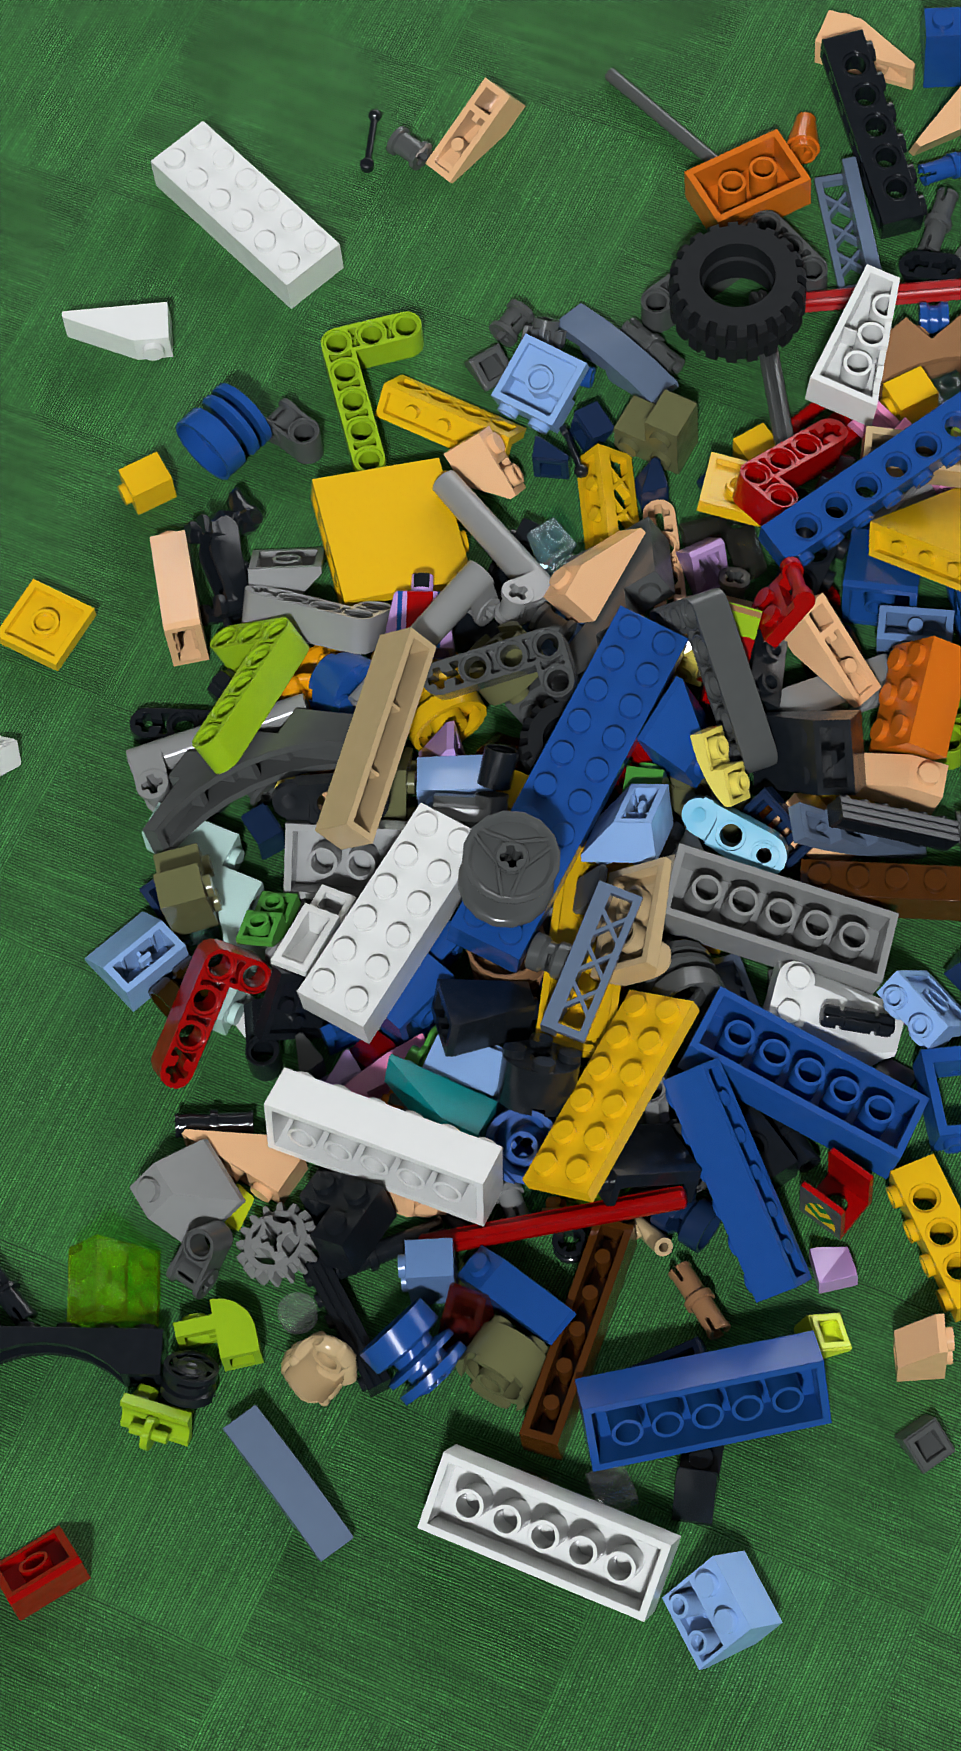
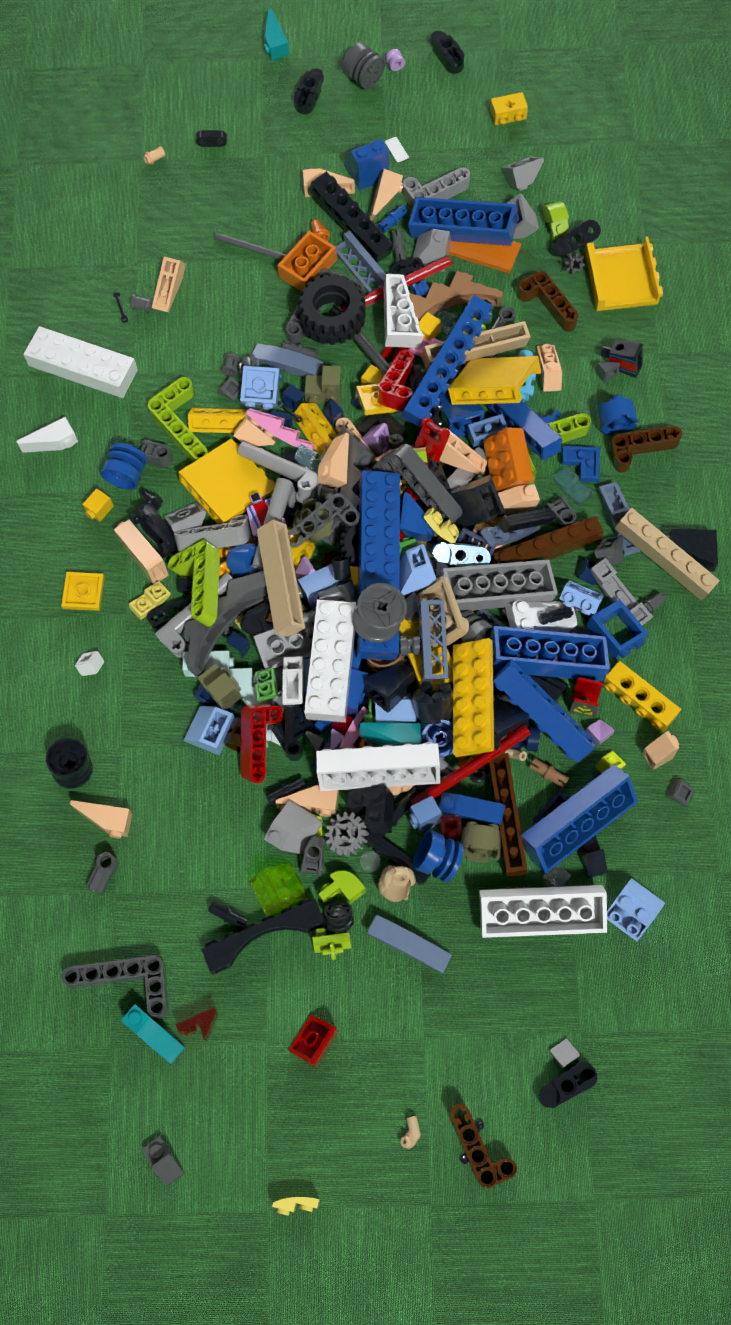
camera: 30 degrees left, 5 degrees up
none -> light yellow slope [129,581,171,620]
none -> bright pink slope [246,409,316,452]

